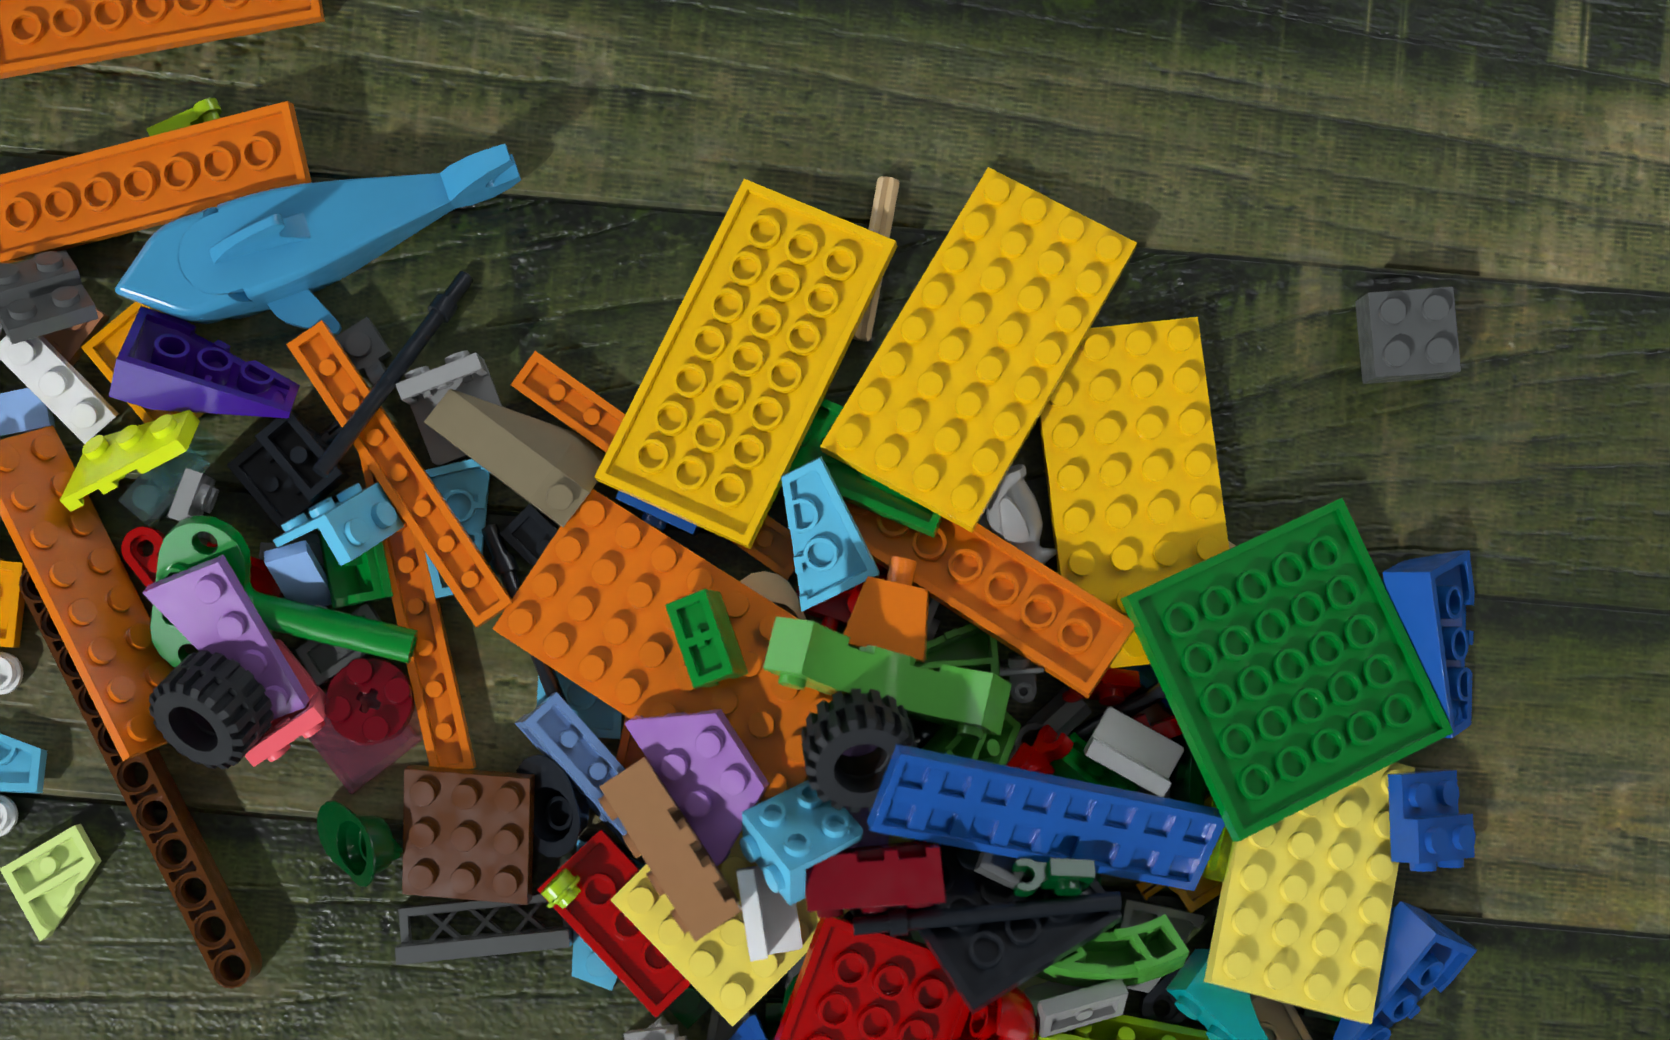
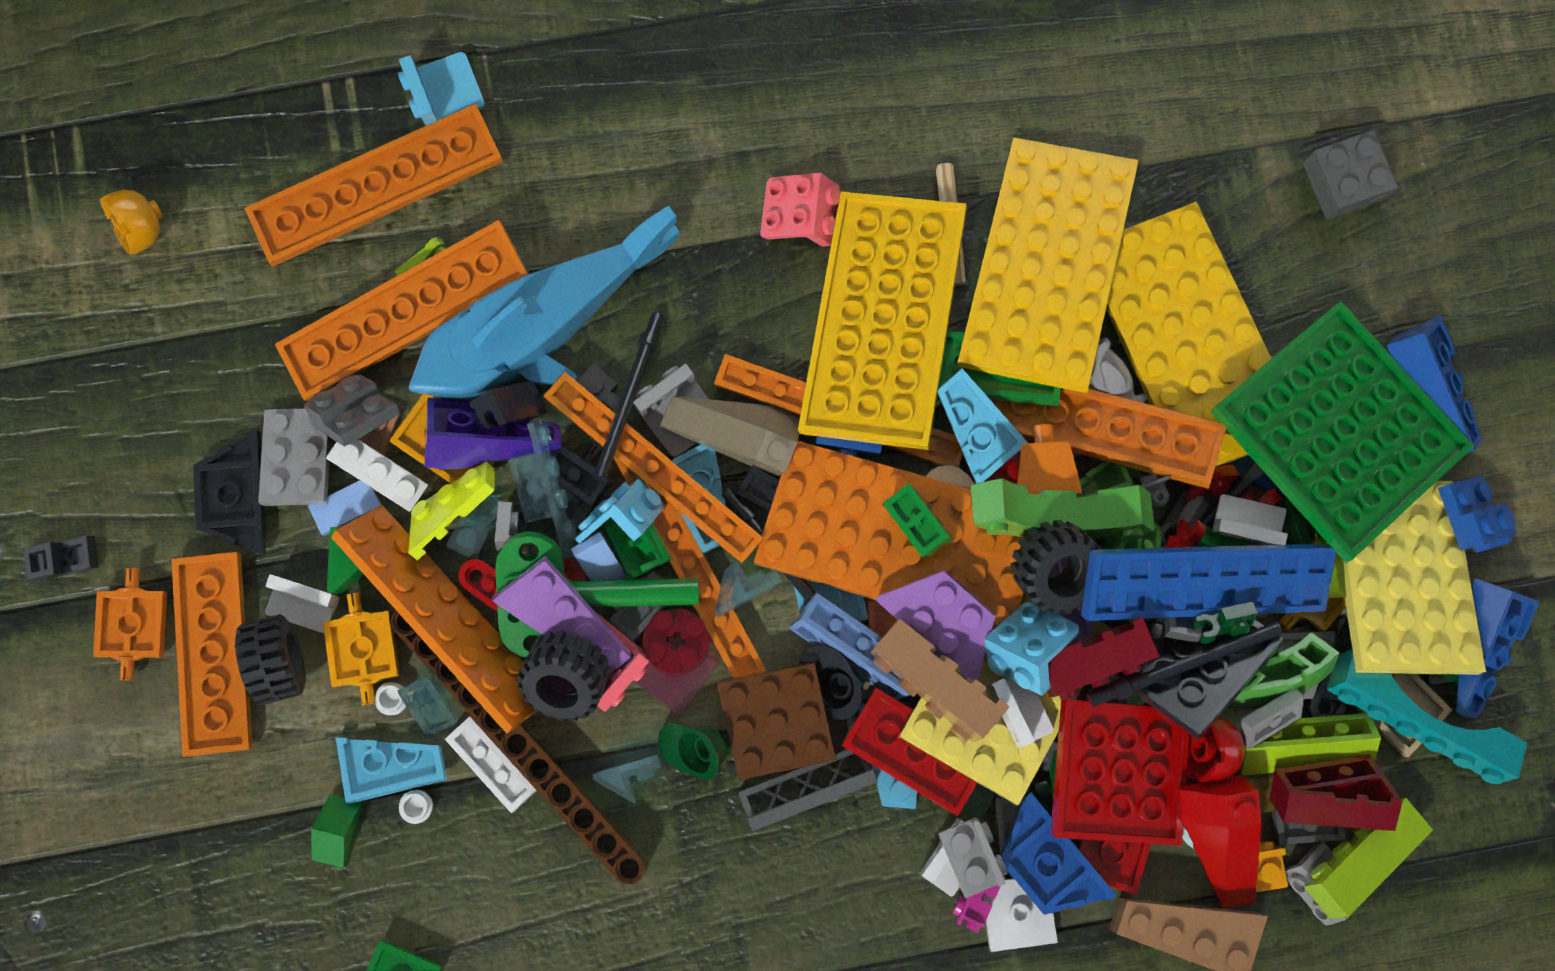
camera: 15 degrees left, 5 degrees down
yellowish green wing [0,824,102,941] -> none
lime plate [541,868,581,909] -> none
none -> clear light blue slope [397,675,457,738]
none -> white plate [445,716,537,813]
none -> black hinge [469,381,548,429]
none -> clear light blue bracket [508,417,576,552]
none -> clear light blue slope [592,754,663,804]
none -> clear light blue slope [715,561,782,617]
none -> coral bracket [760,173,840,247]

